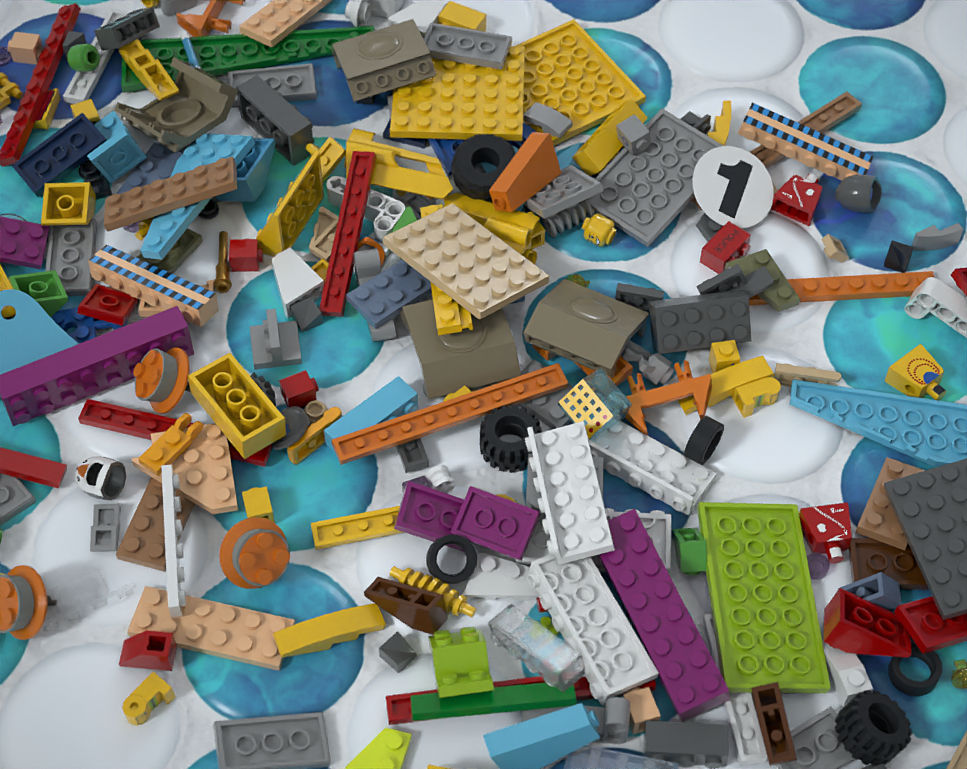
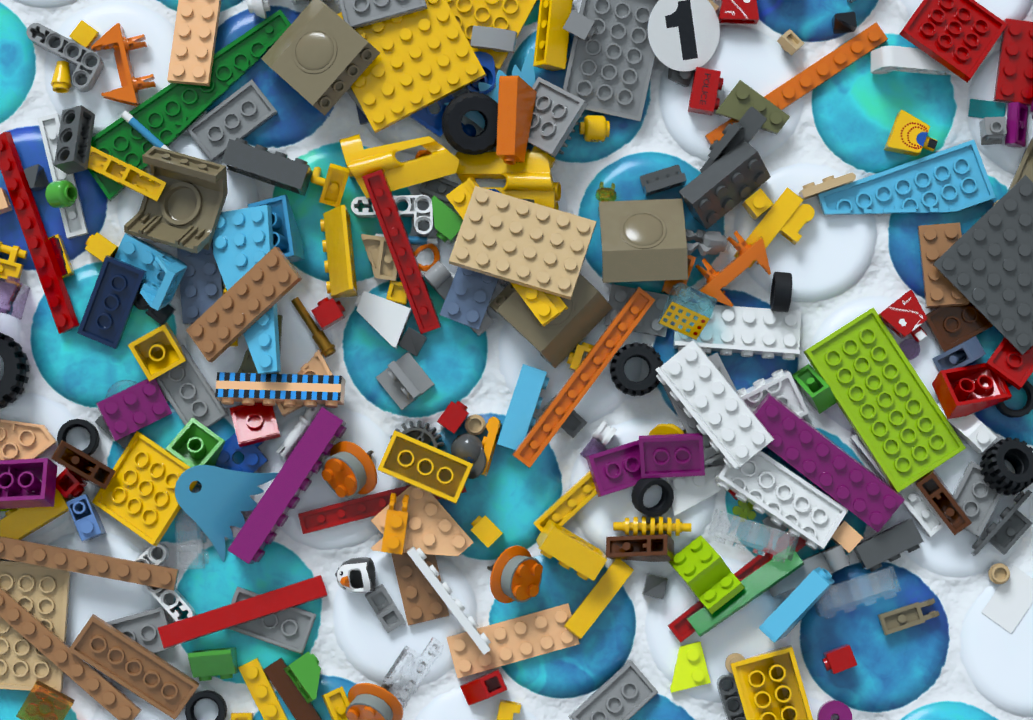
camera: 30 degrees left, 30 degrees up
none -> yellow brick [536,519,607,581]

